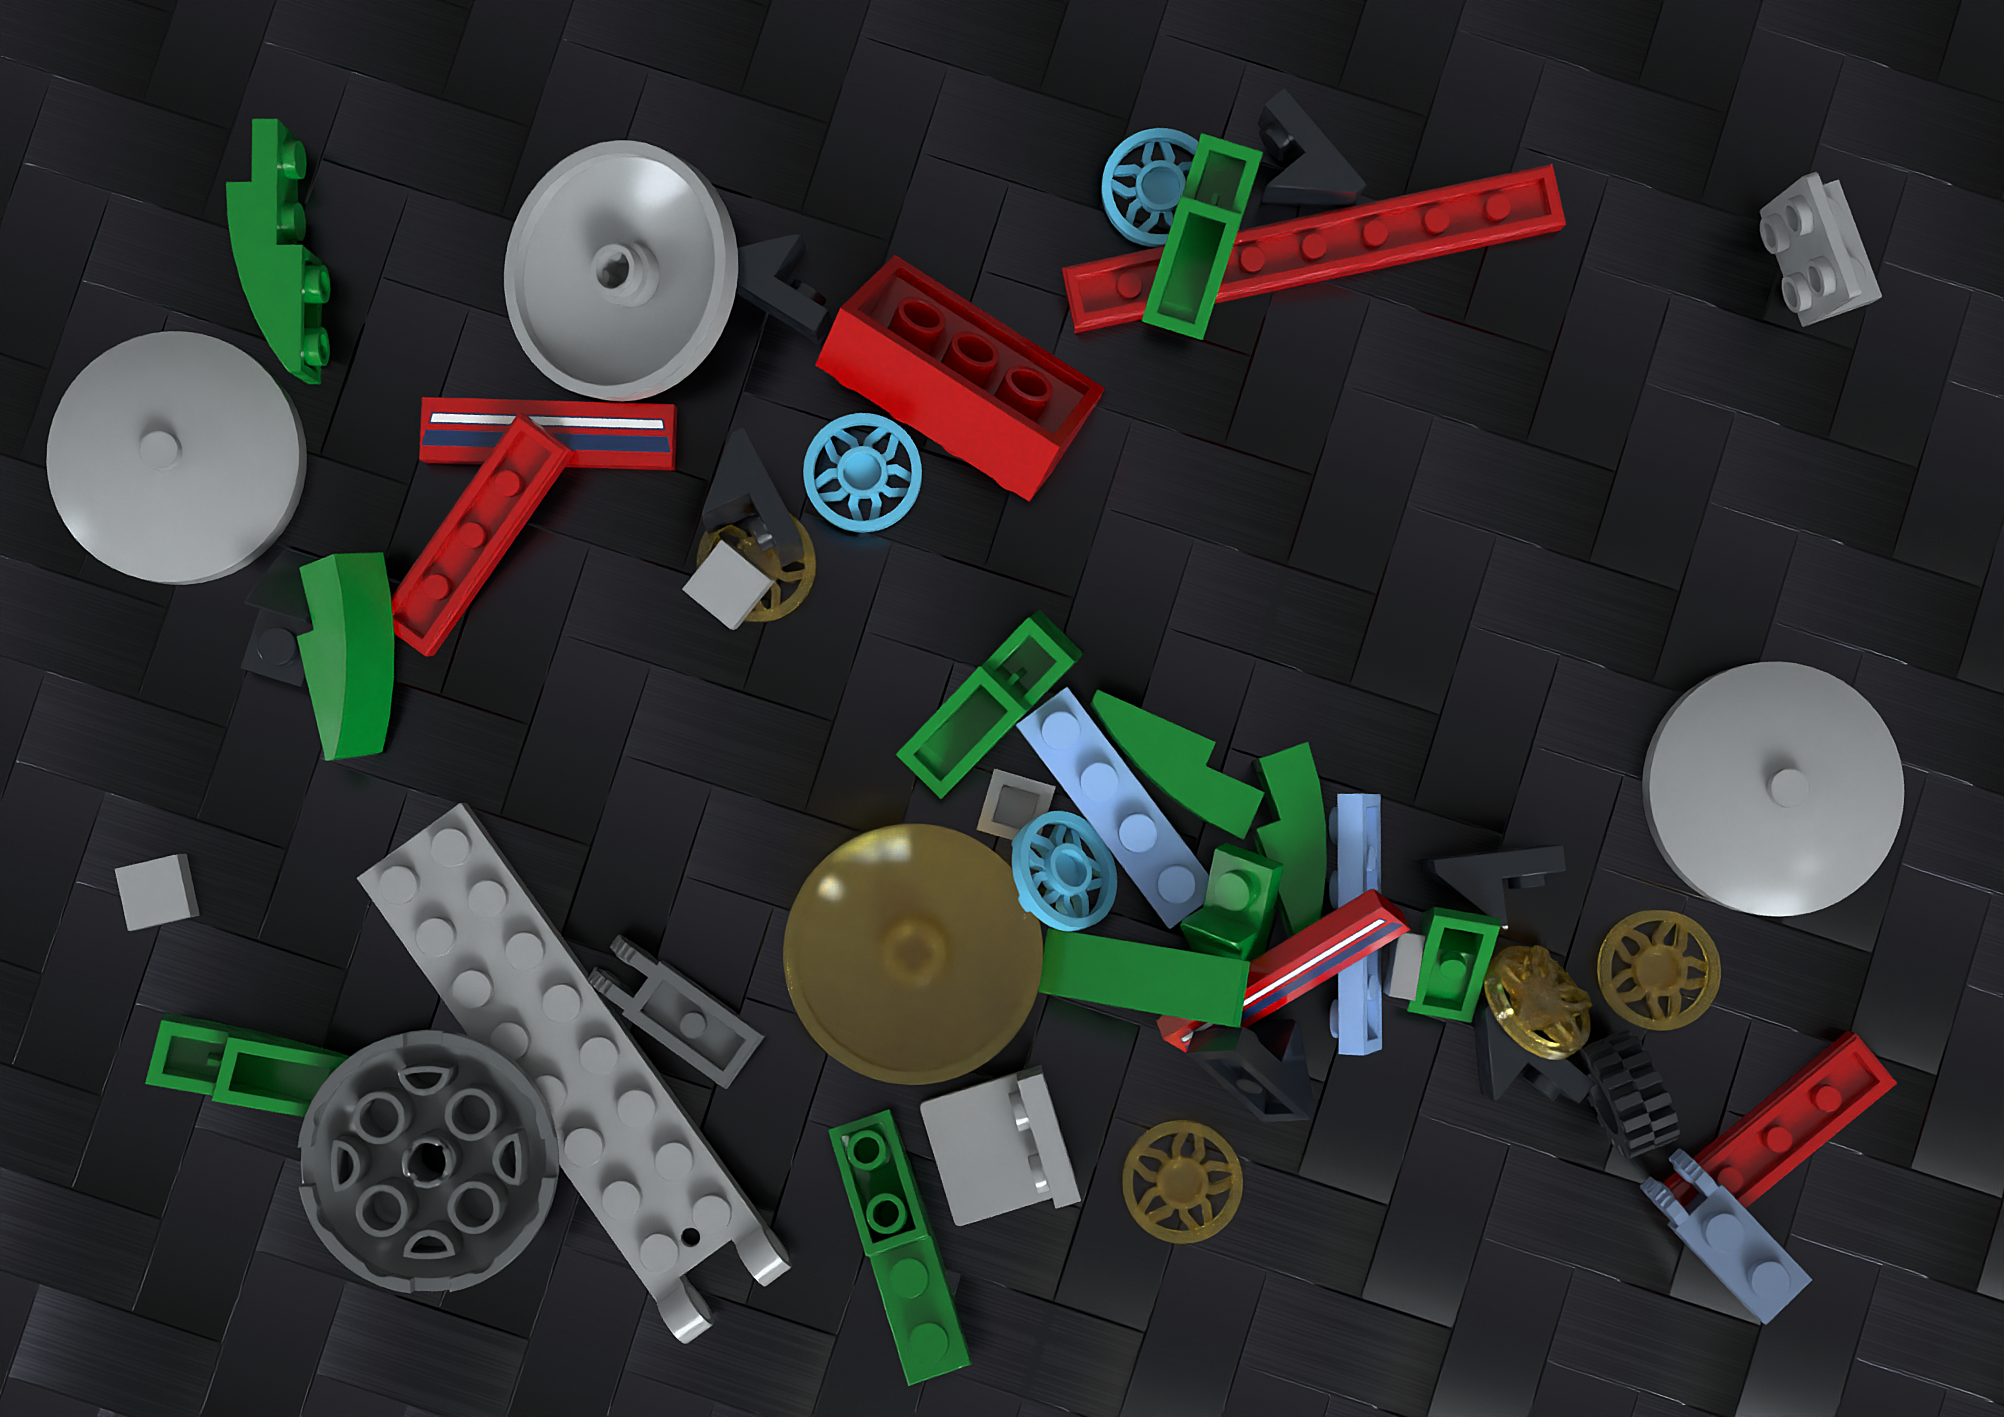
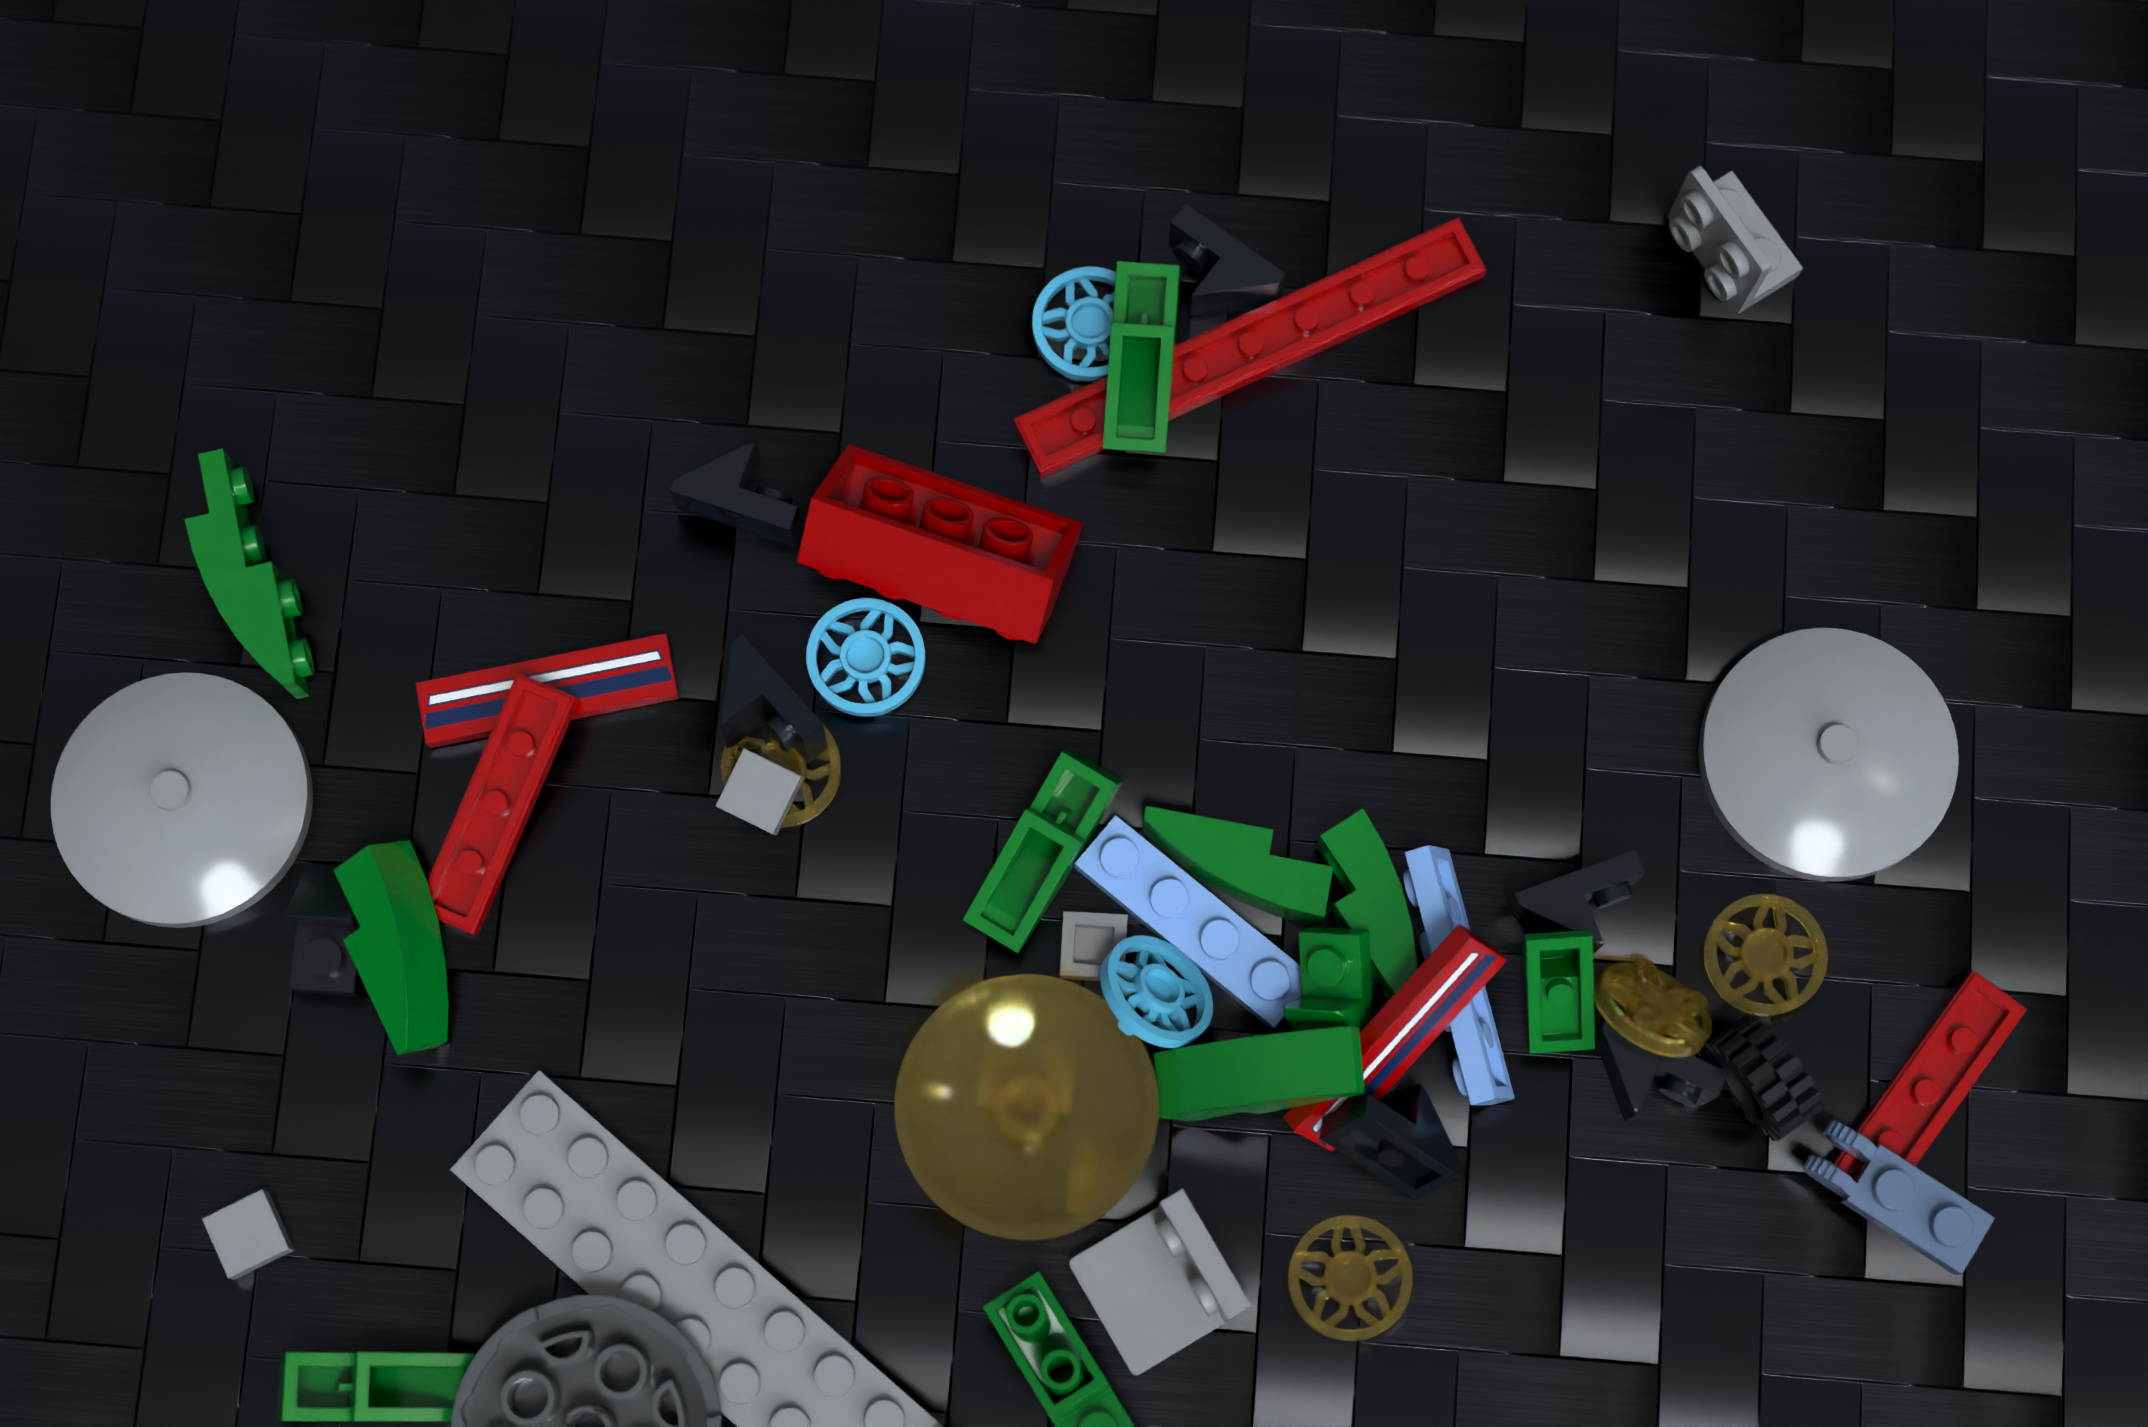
camera: 15 degrees left, 10 degrees down
light grey dish [504,140,738,401] -> none
dark grey hinge [587,934,766,1089] -> none
light grey tile [1382,932,1425,1001] -> none

